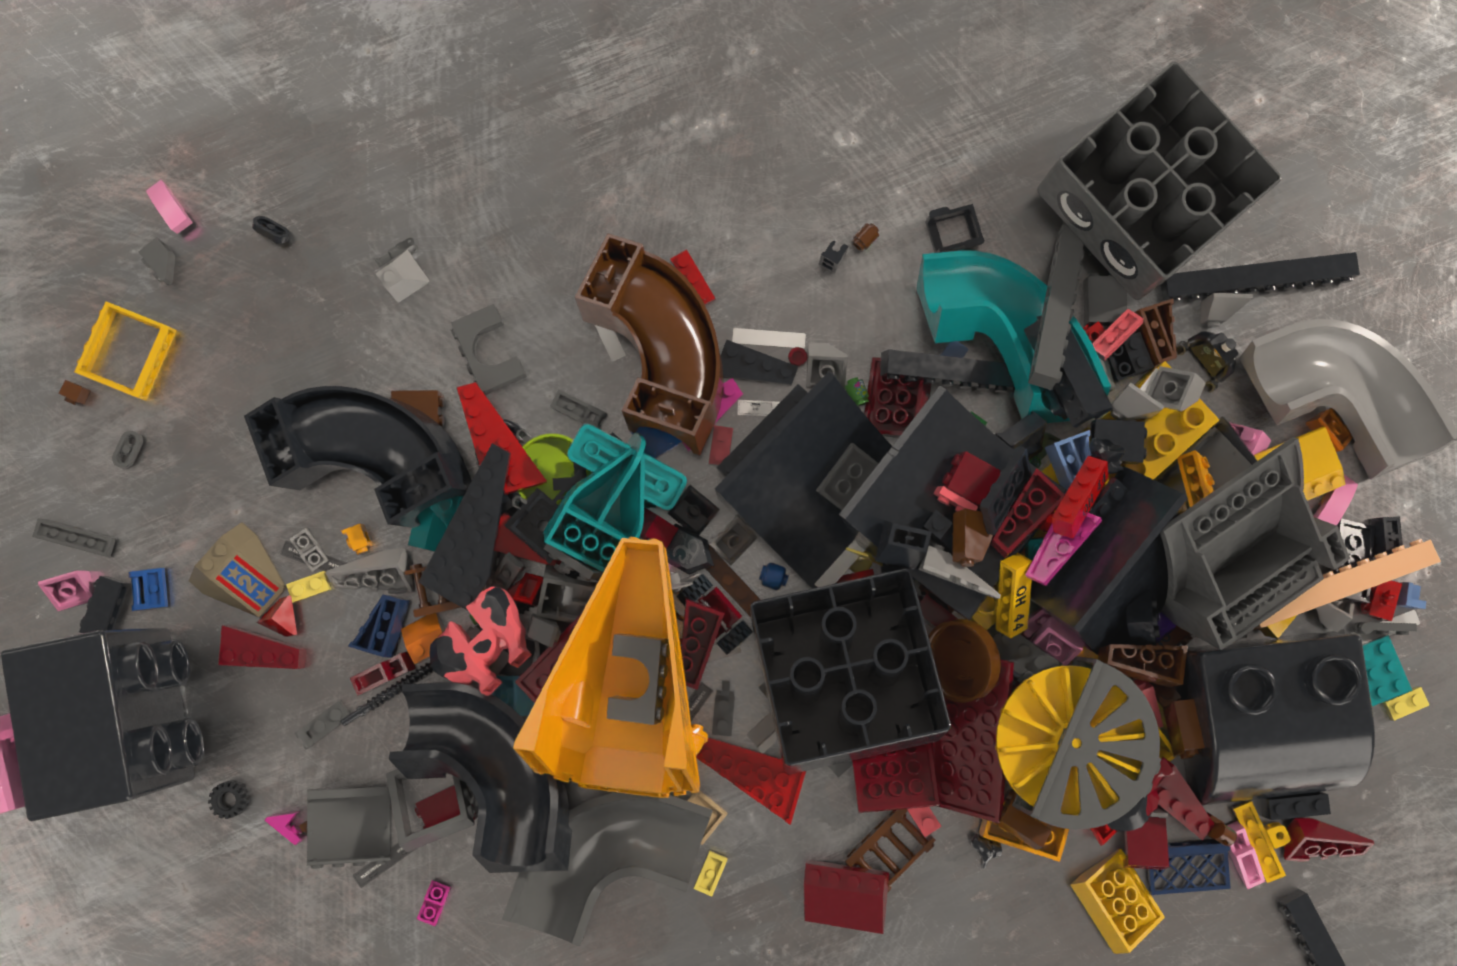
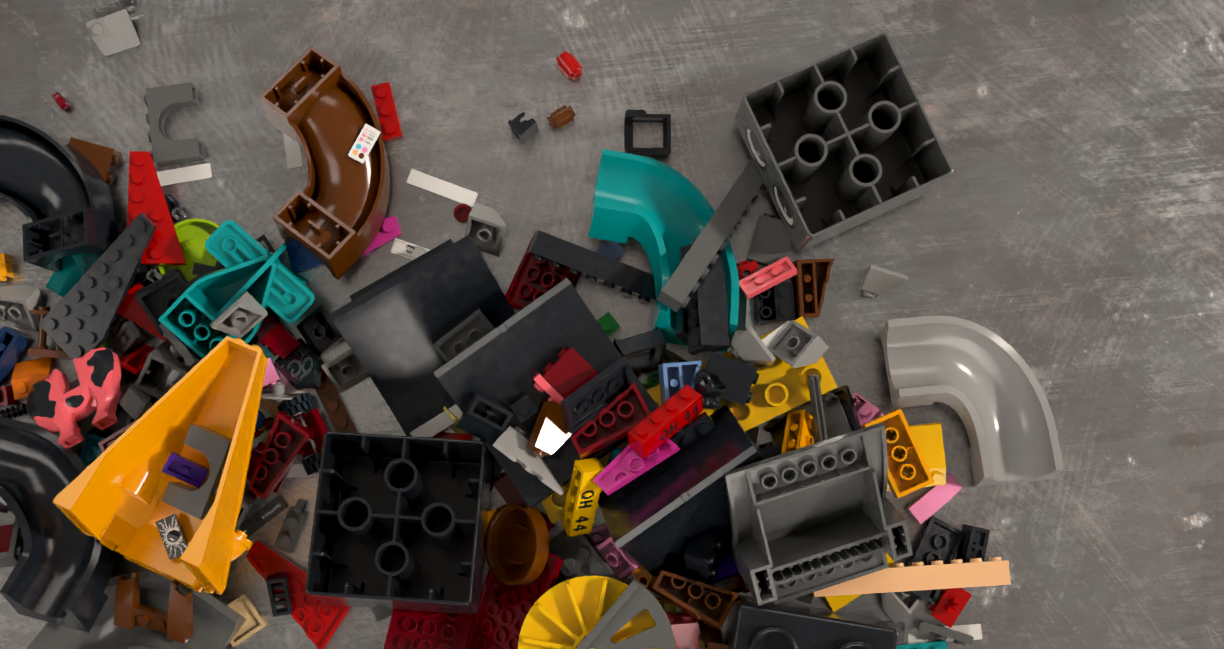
camera: 25 degrees right, 0 degrees up
dark grey plate [550,389,607,429] -> none
coral plate [709,425,733,465] -> none
black wing [720,340,798,386] -> none
blue head [759,562,789,590] -> none
bright green brick [845,377,869,406] -> none
black brick [1161,252,1360,303] -> none
black torso [1176,331,1239,393] -> none
orange slope [1306,408,1353,452] -> none
medium blue panel [1397,582,1427,609] -> none
none -> dark red tile [51,92,69,111]
none -> reddish brown wedge [114,571,194,644]
none -> tile [155,514,188,560]
none -> white sticker [157,163,212,186]
none -> dark purple plate [162,452,209,488]
none -> light grey slope [211,291,268,338]
none -> black slope [266,572,293,617]
none -> white sticker [348,123,381,164]
none -> red brick [556,51,583,80]
none -> dark grey axle [807,374,828,443]
none -> light orange brick [861,409,934,498]

